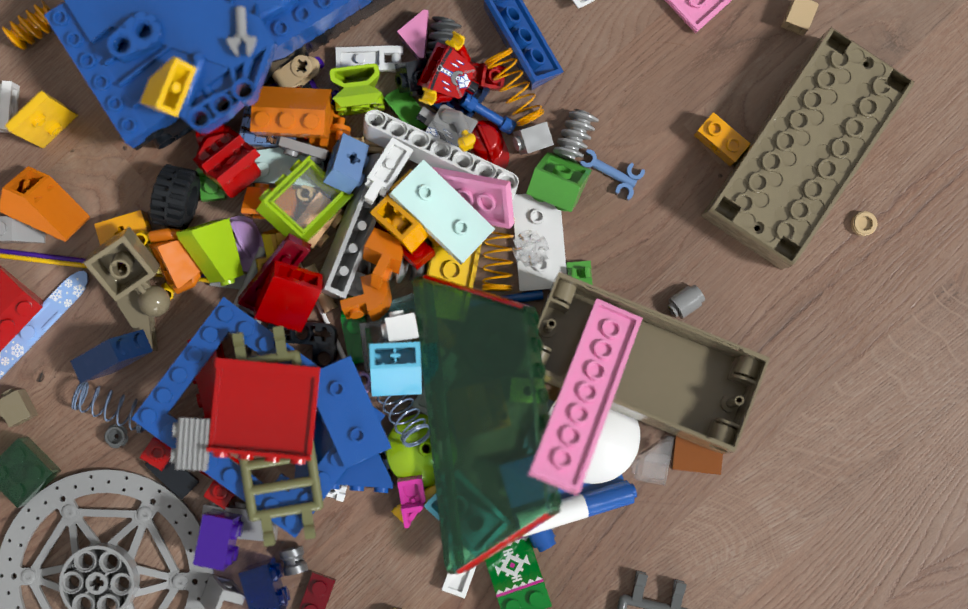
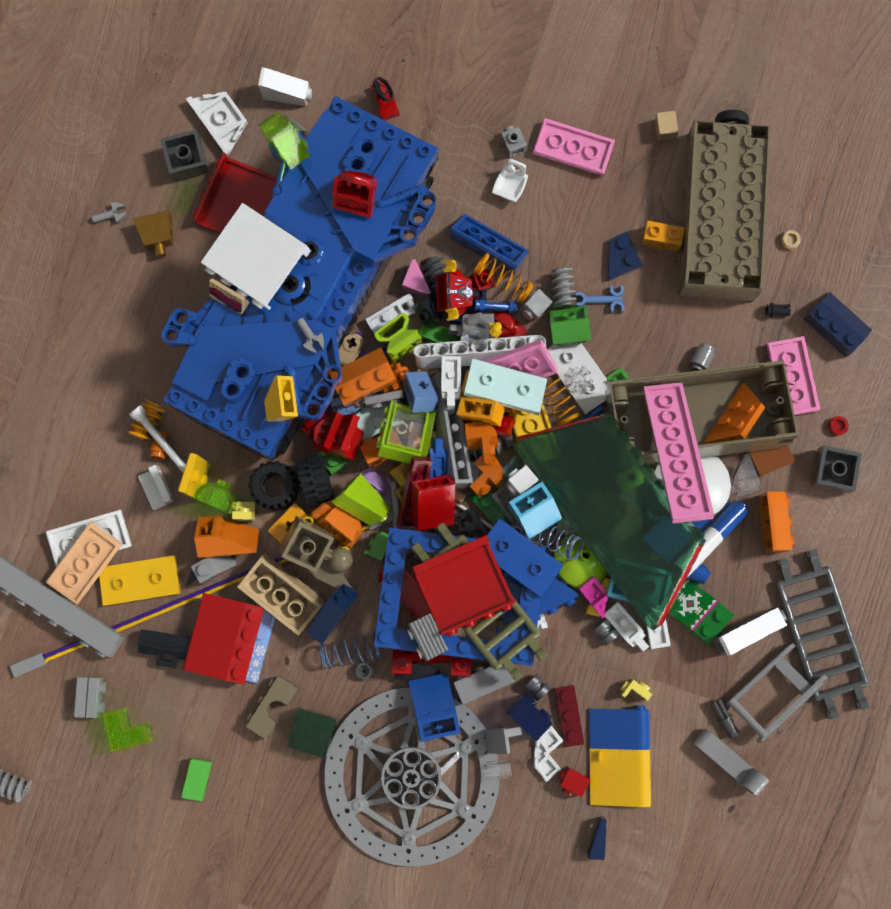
camera: 25 degrees left, 5 degrees down
dark purple brick [193,509,244,571] -> none
none -> white piece [129,405,186,473]
none -> orange cone [149,431,168,460]
none -> clear neon green brick [193,479,238,515]
none -> light yellow bracket [232,502,256,521]
none -> tan slope [238,553,326,636]
none -> black tyre [248,461,299,511]
none -> bright green brick [364,531,388,562]
none -> blue slope [408,673,461,742]
none -> blue hinge [427,438,448,478]
none -> flat silver wheel [592,619,619,646]
none -> white hinge [605,602,649,652]
none -> dark blue wing [608,232,643,281]
none -> orange wing [704,383,765,444]
none -> black tyre [715,110,749,124]
none -> orange slope [759,491,794,553]
none -> black pin [765,303,791,318]
none -> bright pink plate [765,336,820,415]
none -> dark blue slope [804,292,872,357]
none -> dark grey brick [811,445,862,493]
none -> red tile [828,416,849,436]

